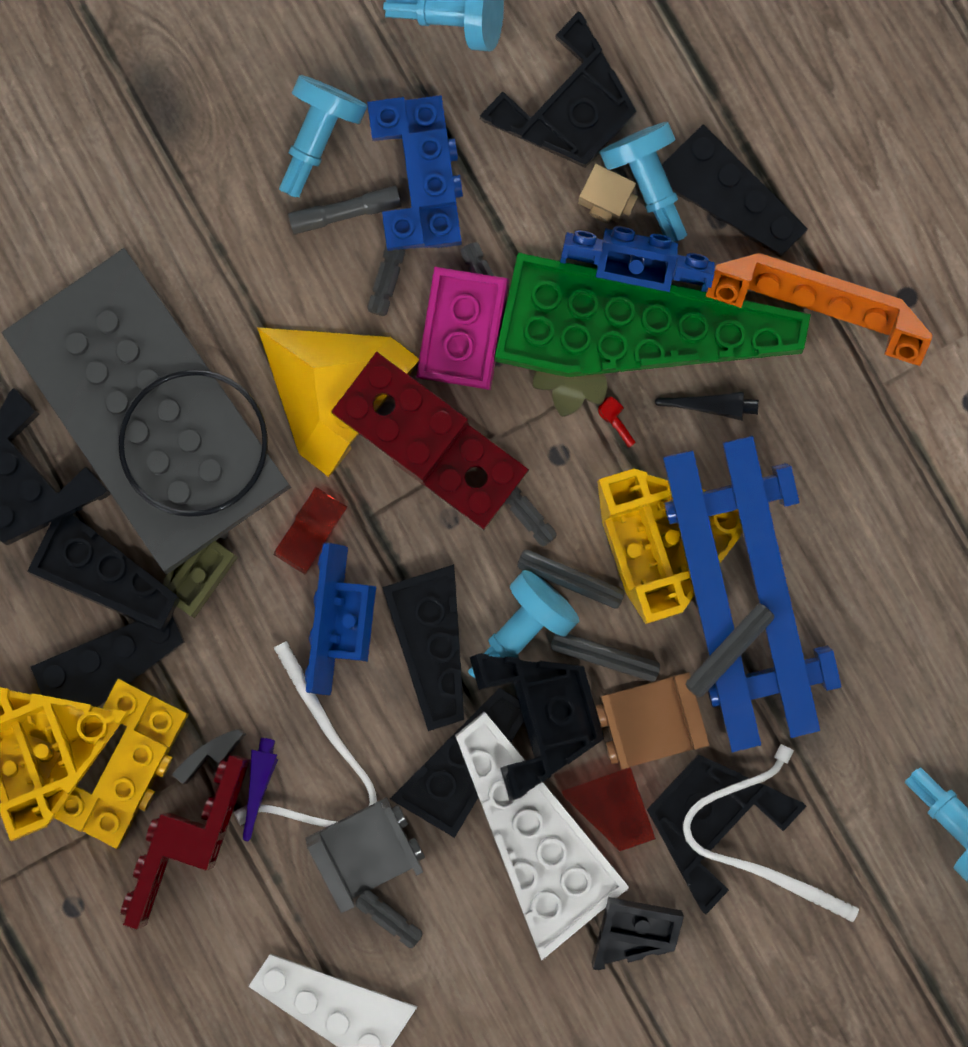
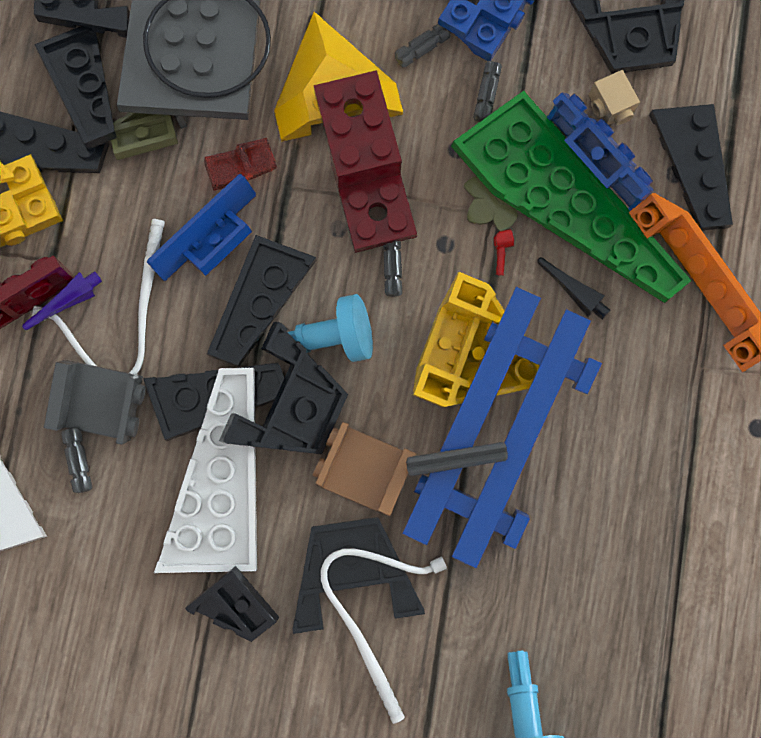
camera: 30 degrees right, 5 degrees down
dark grey slope [172,729,246,784] -> none
dark pink tile [416,267,509,390] -> none
dark grey axle [517,550,625,609] -> none
dark grey axle [551,634,660,682] -> none
clear red wing [562,767,656,851] -> none
medium azure piece [599,122,687,242] -> none

